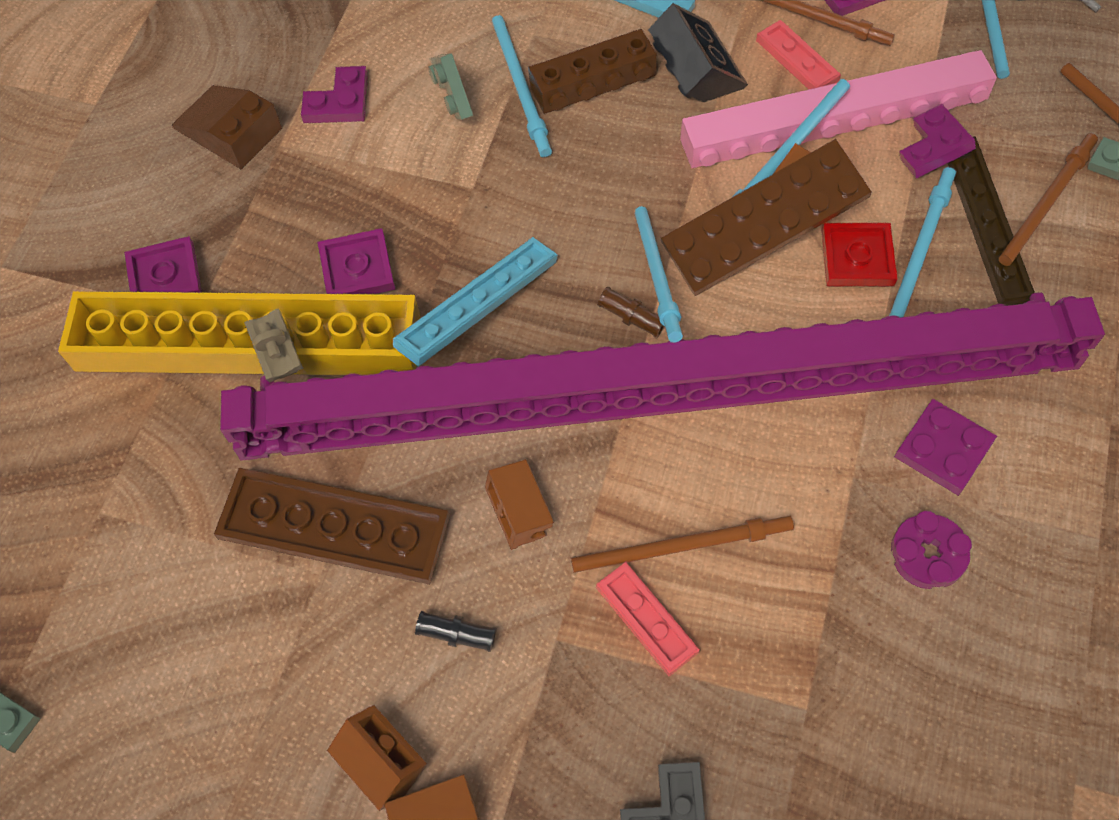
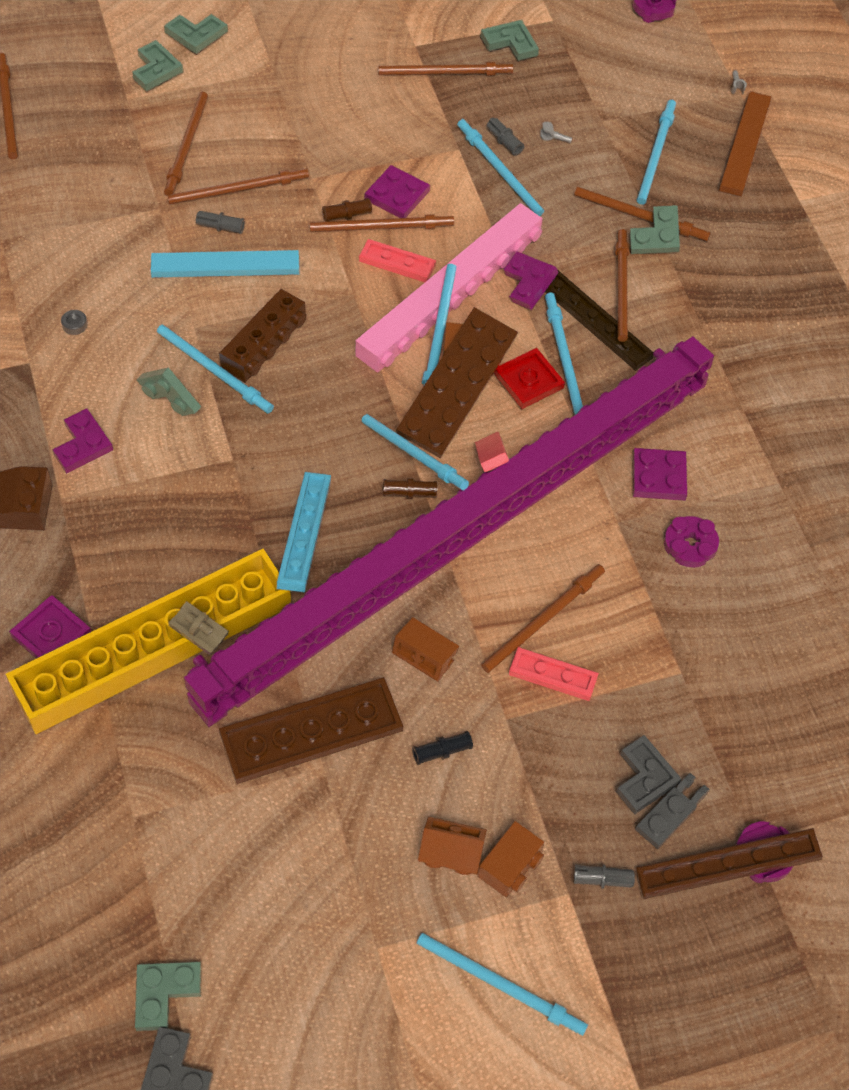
camera: 40 degrees left, 5 degrees down
magenta plate [317,228,395,294] -> none
black slope [648,3,748,102] -> none
none -> coral tile [475,431,509,472]

